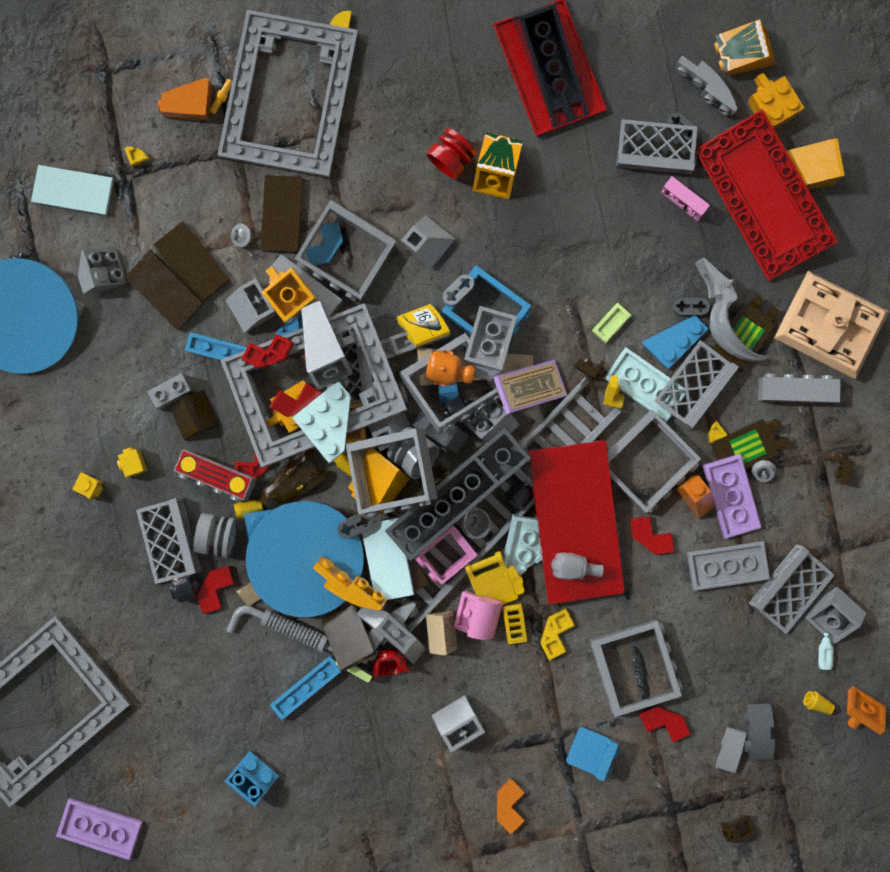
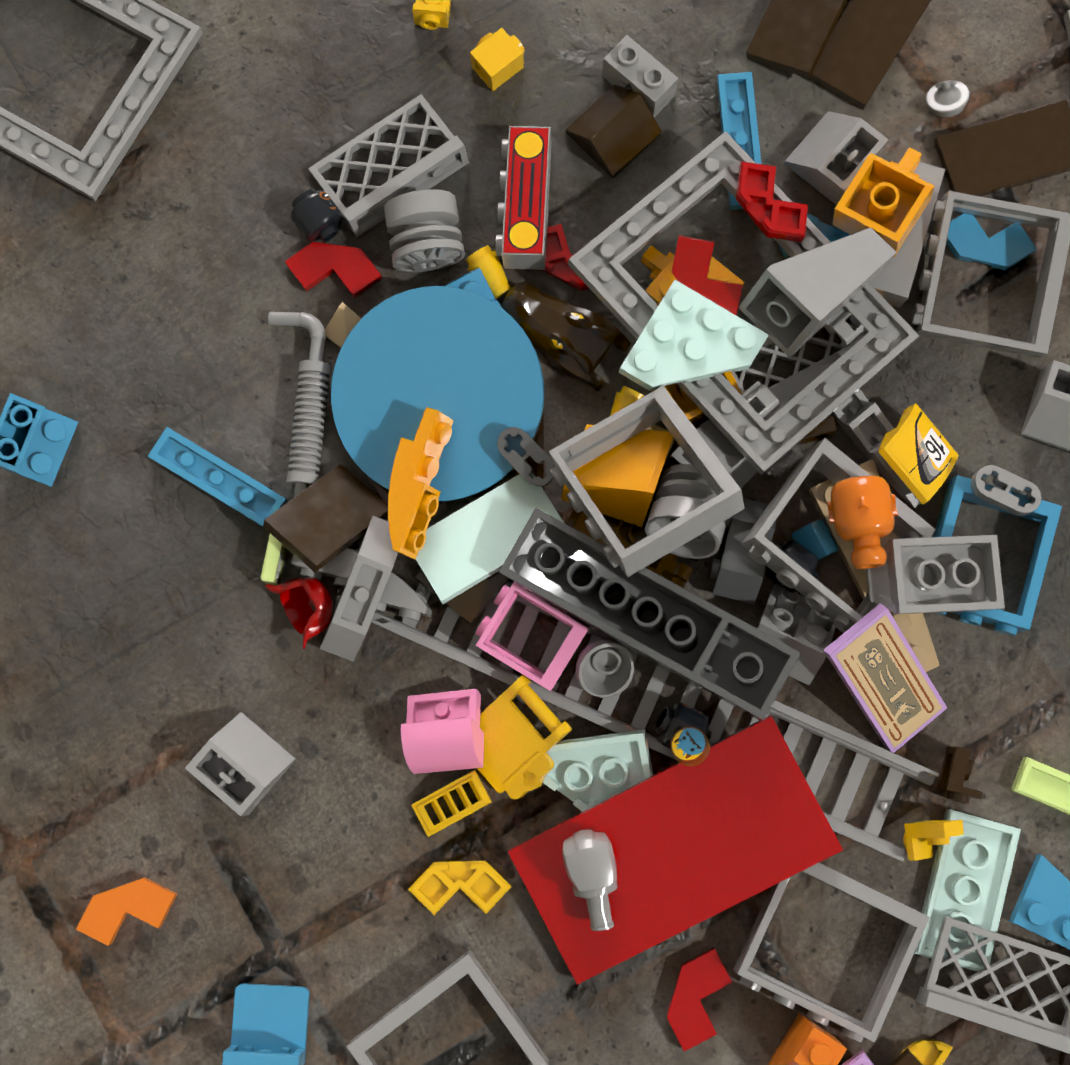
camera: 70 degrees right, 5 degrees down
tan slope [426,611,457,655] -> none
none -> tile [670,726,710,766]

